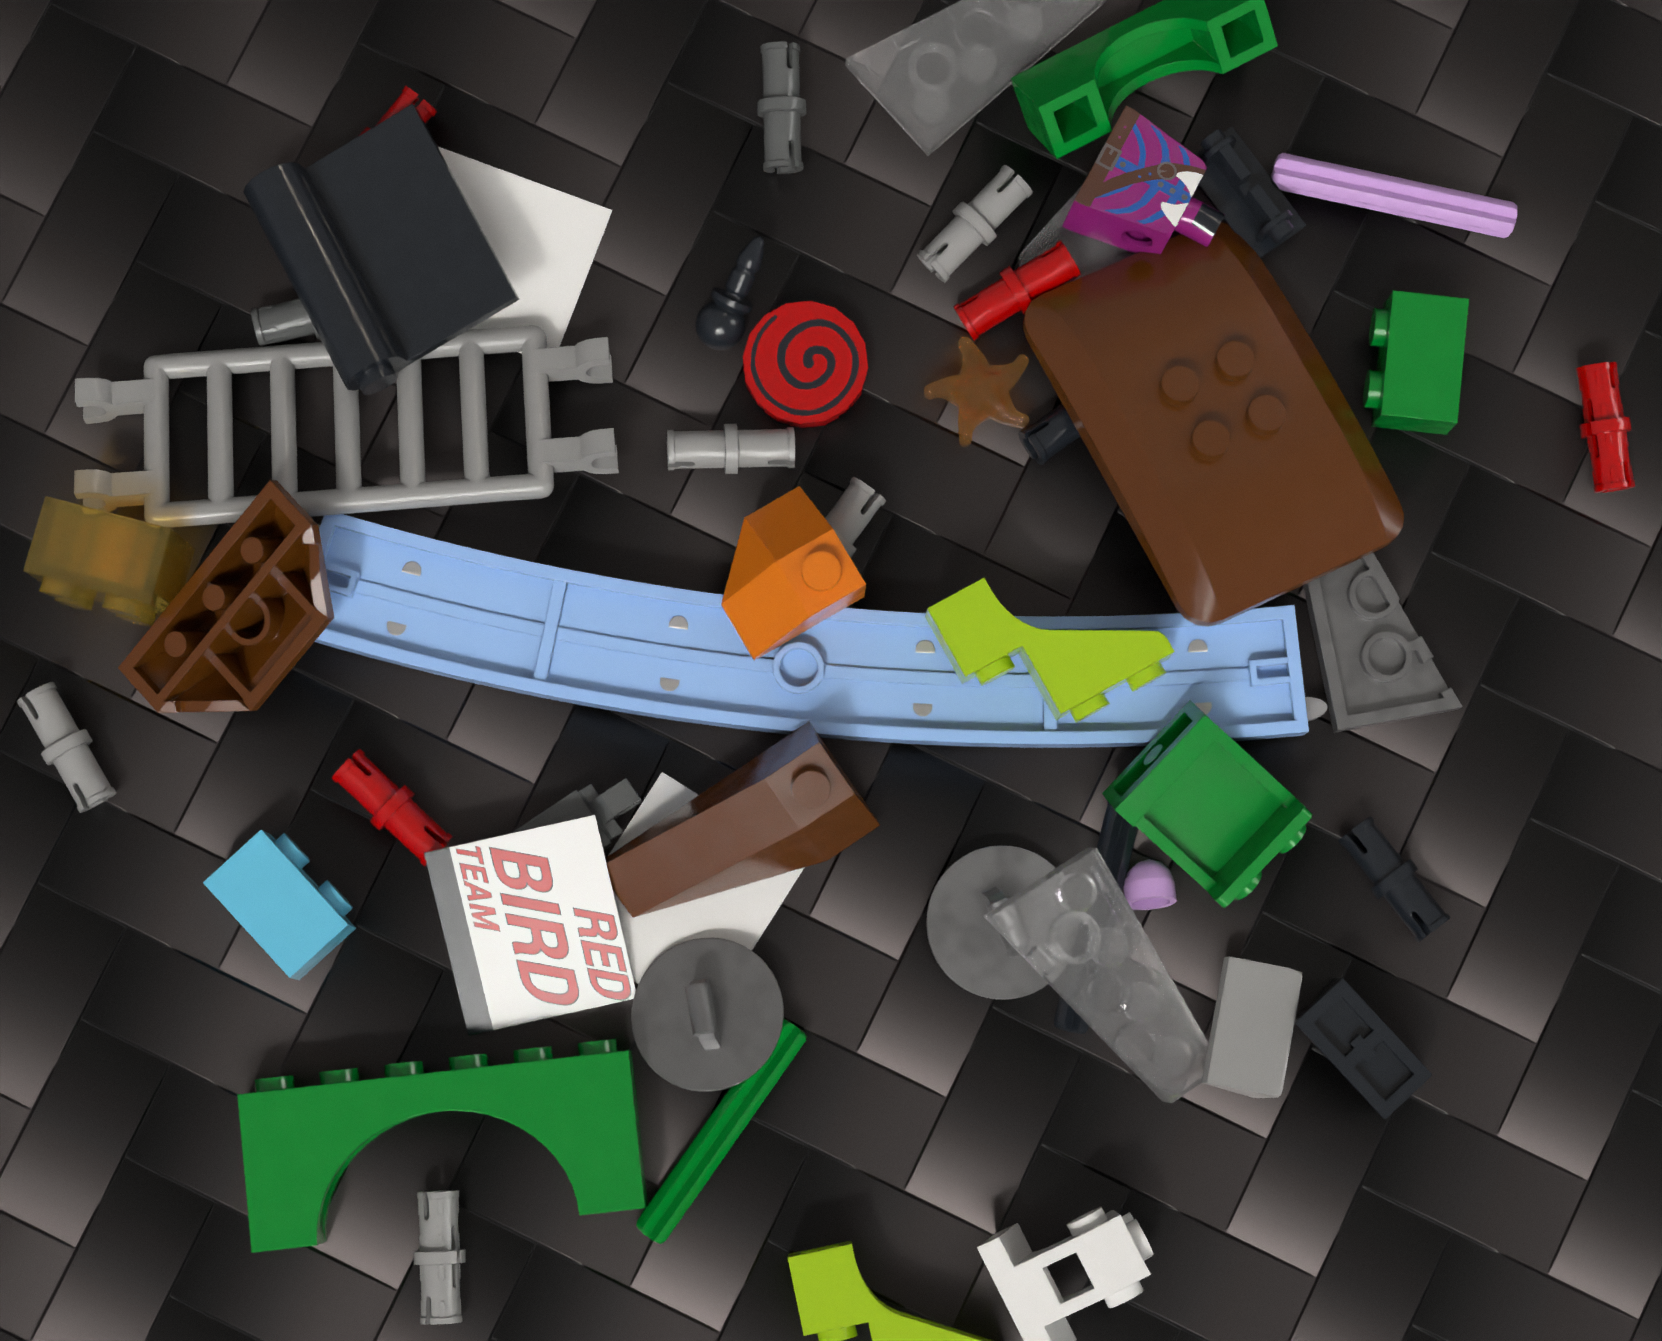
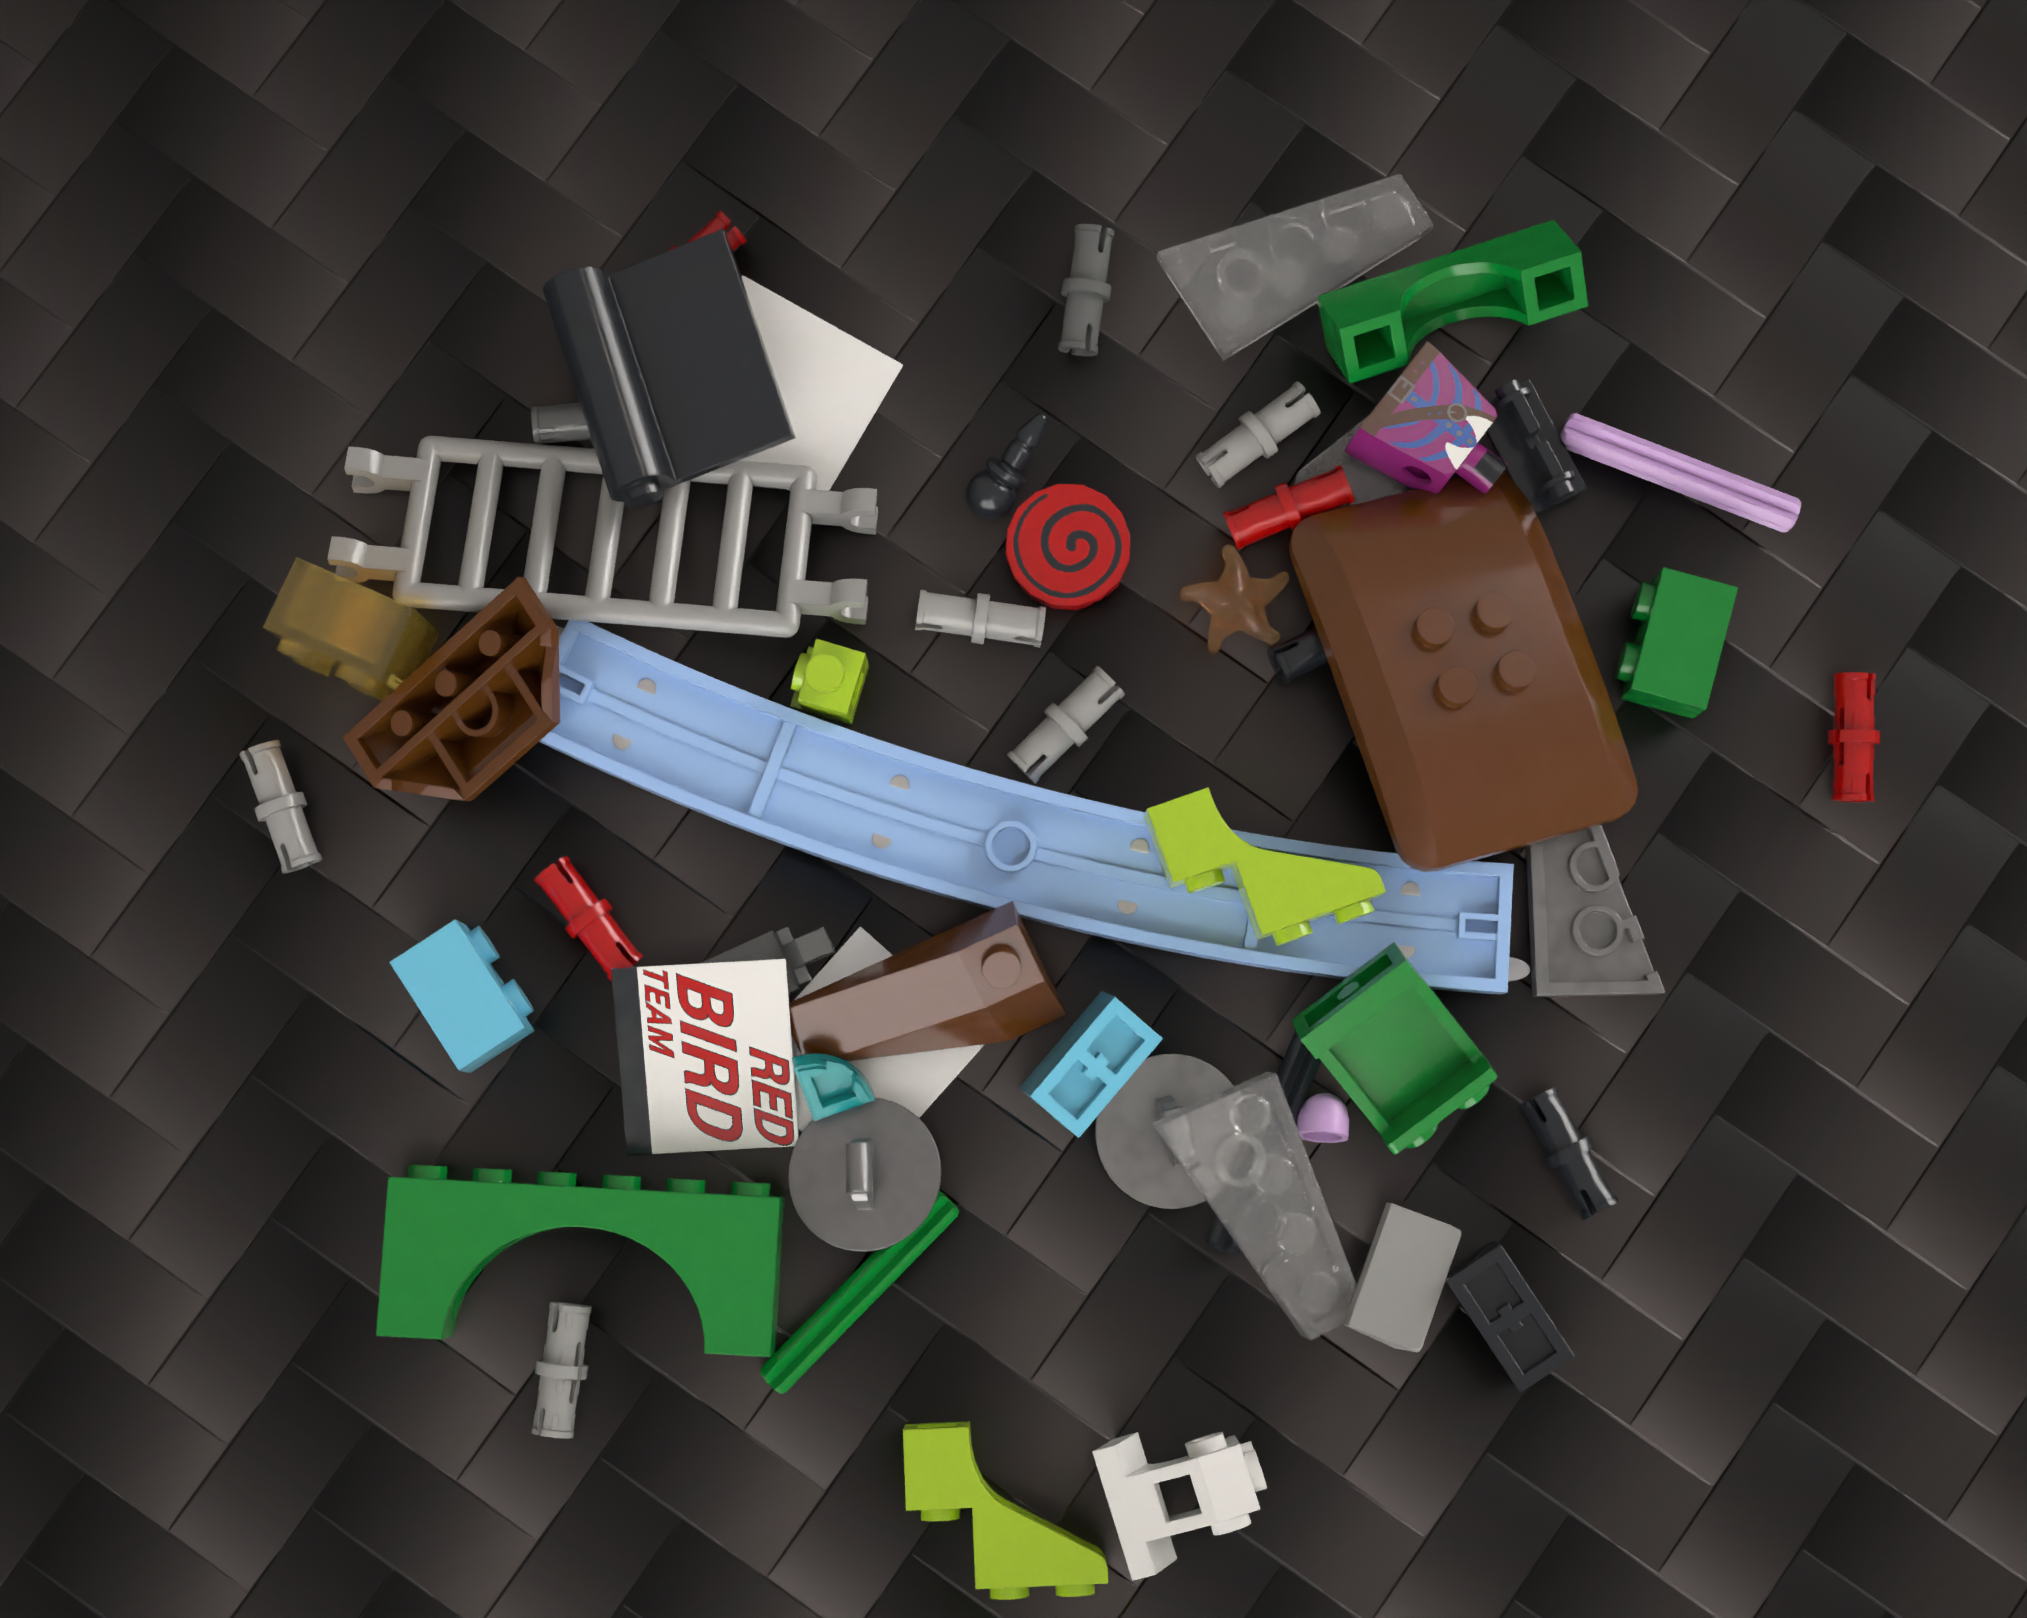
camera: 15 degrees right, 0 degrees up
orange slope [721,486,866,661] -> none
none -> lime brick [790,639,869,725]
none -> teal tile [792,1053,875,1121]
none -> medium azure hinge [1019,991,1163,1138]

